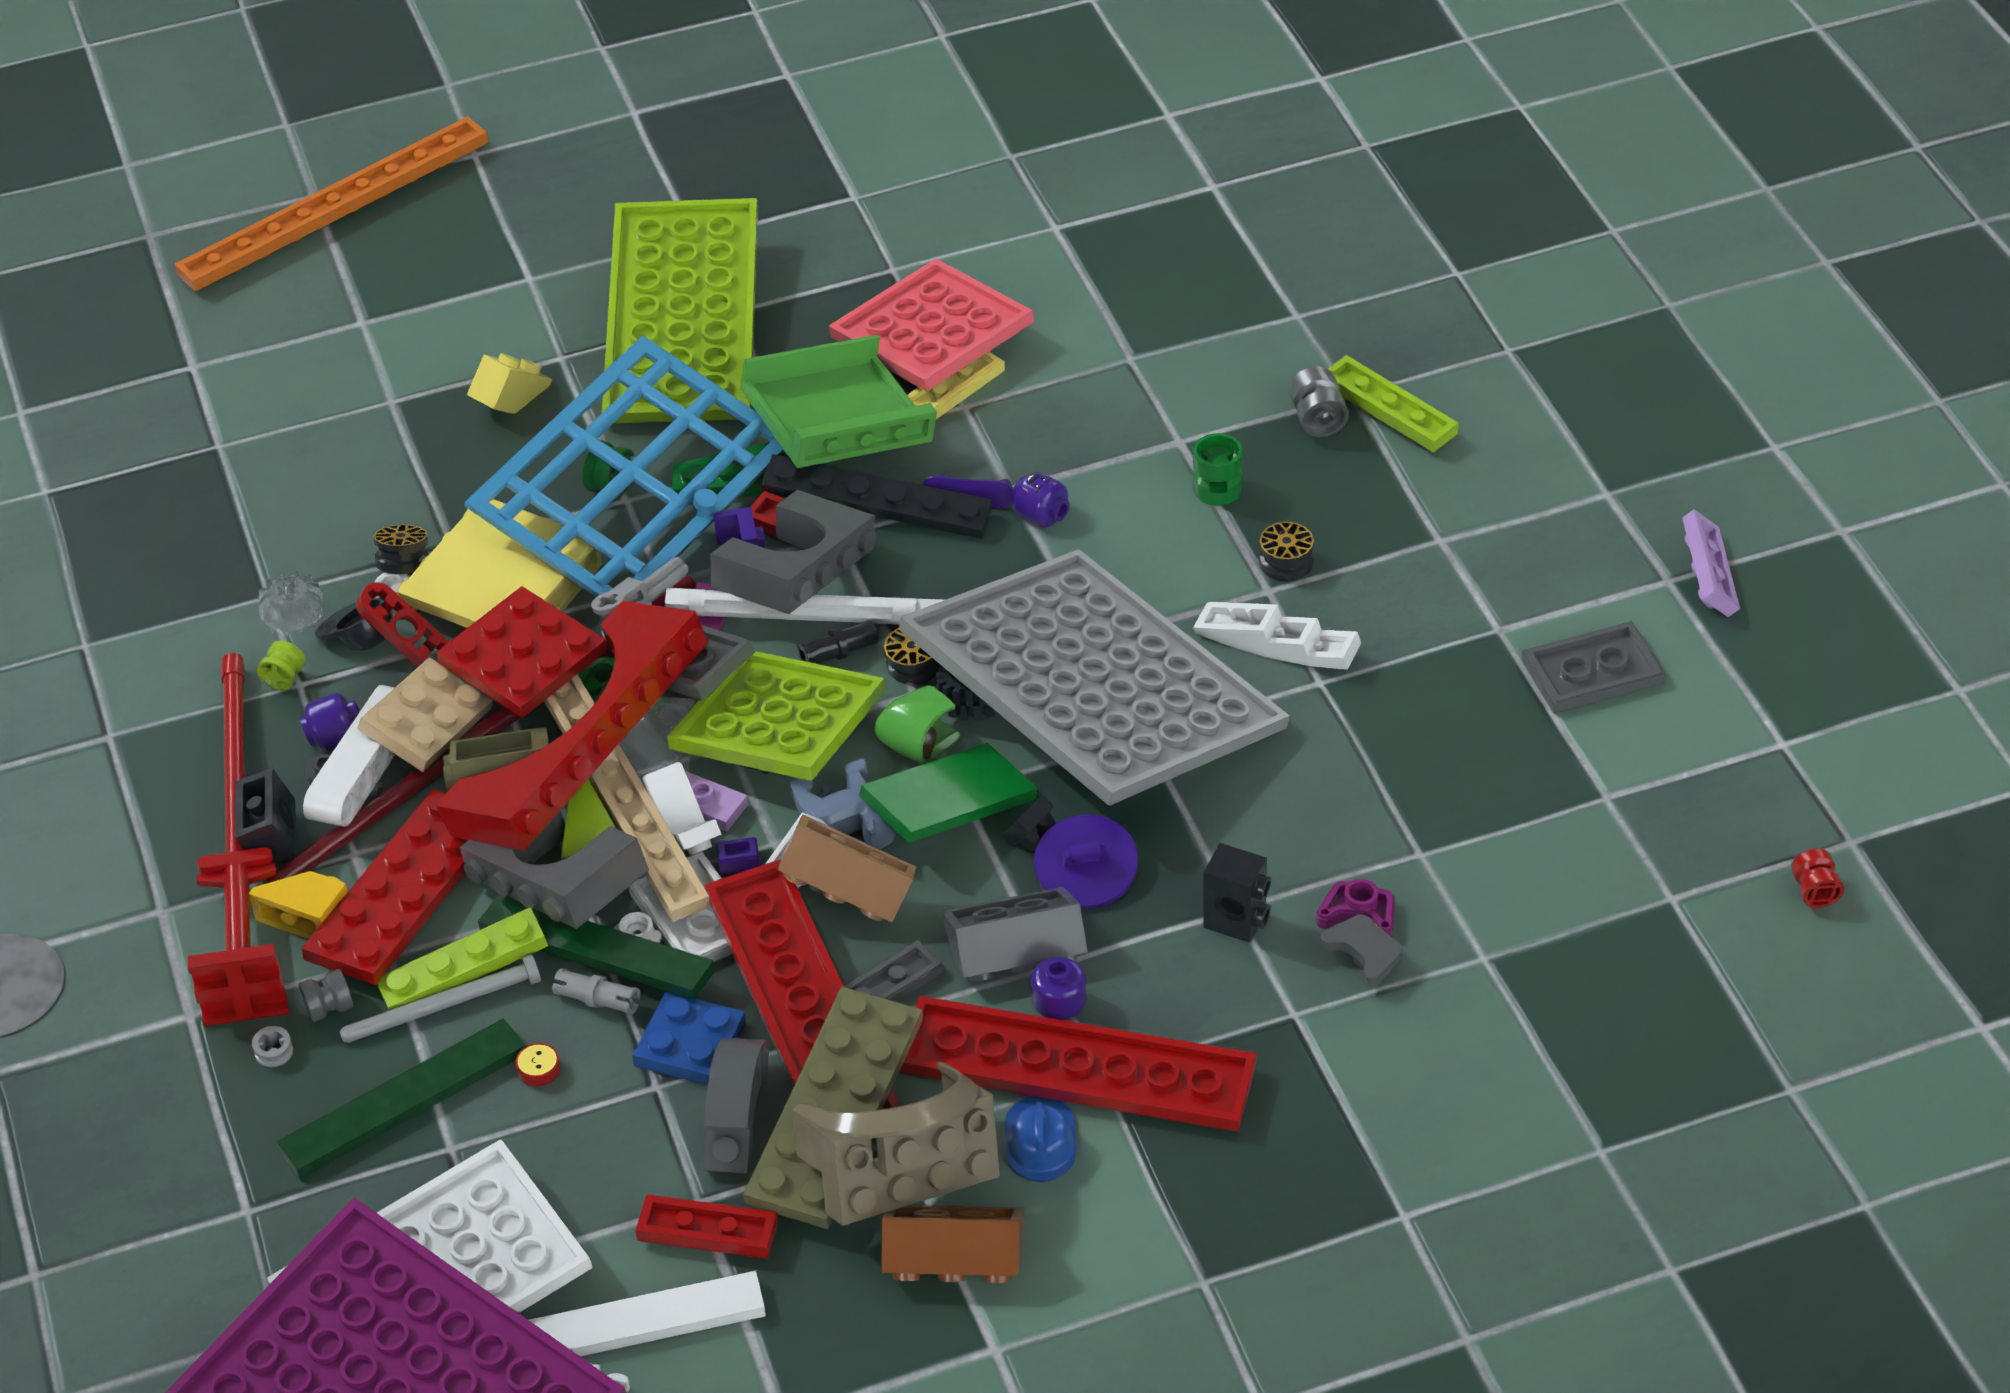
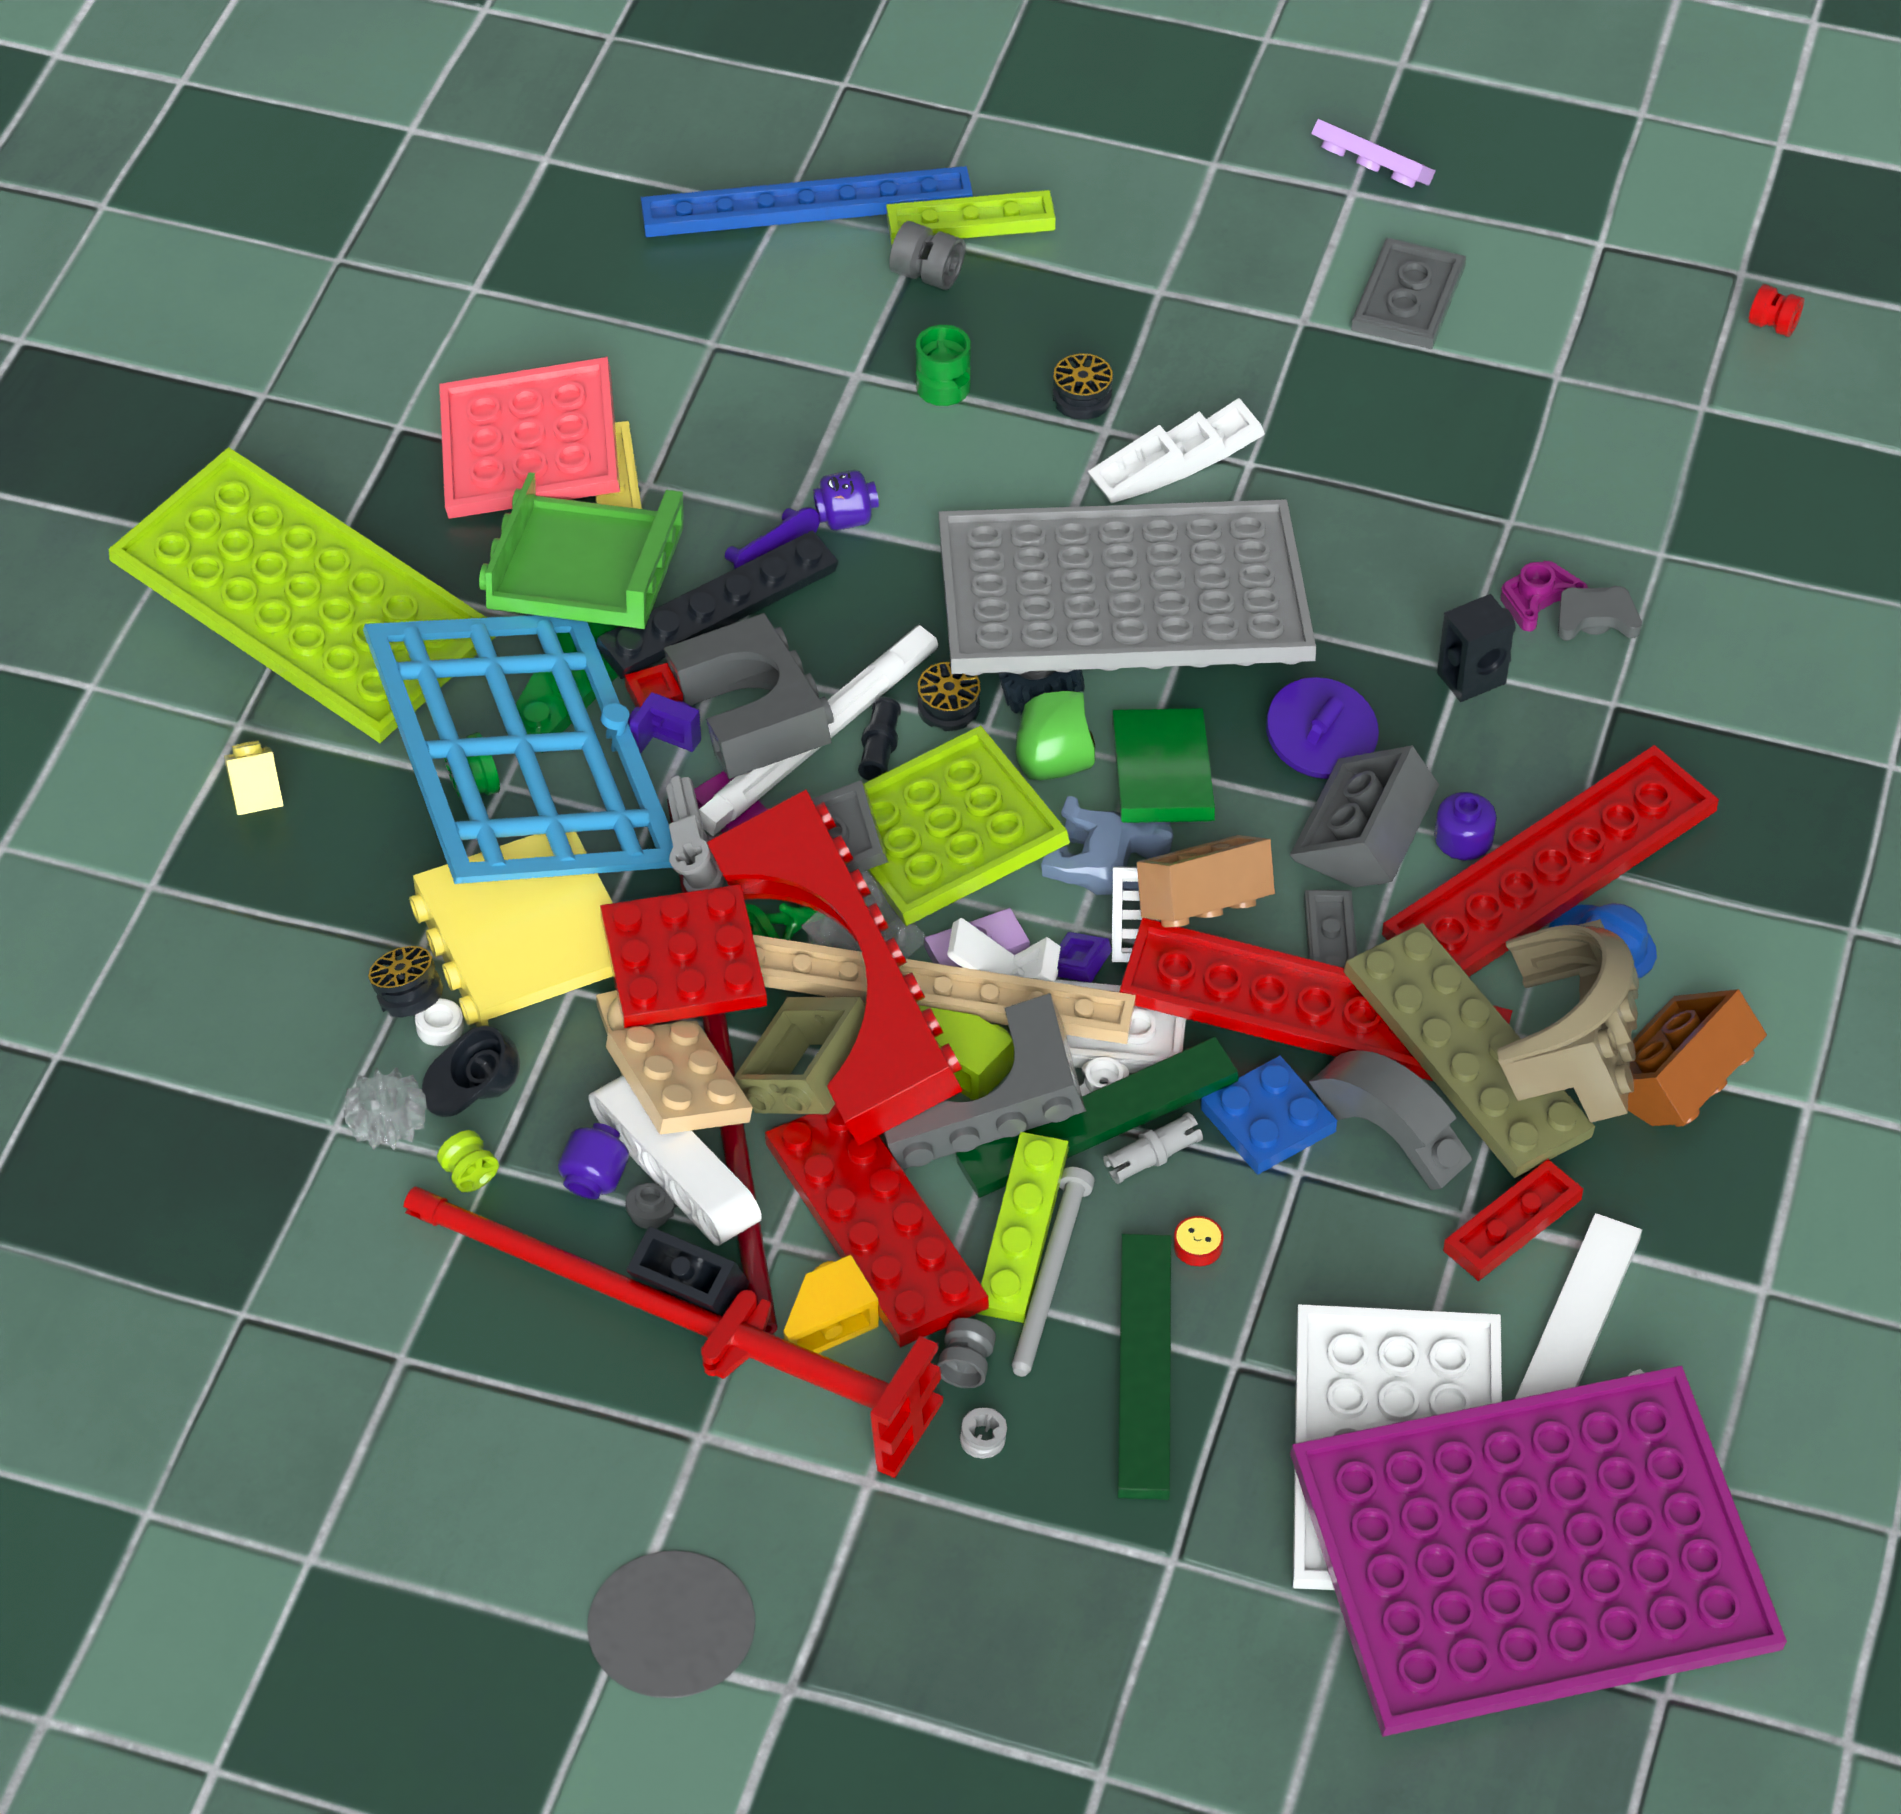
camera: 55 degrees left, 5 degrees up
red beam [356,582,449,668] -> none
black tile [1002,796,1056,853] -> none
none -> blue plate [641,166,973,237]

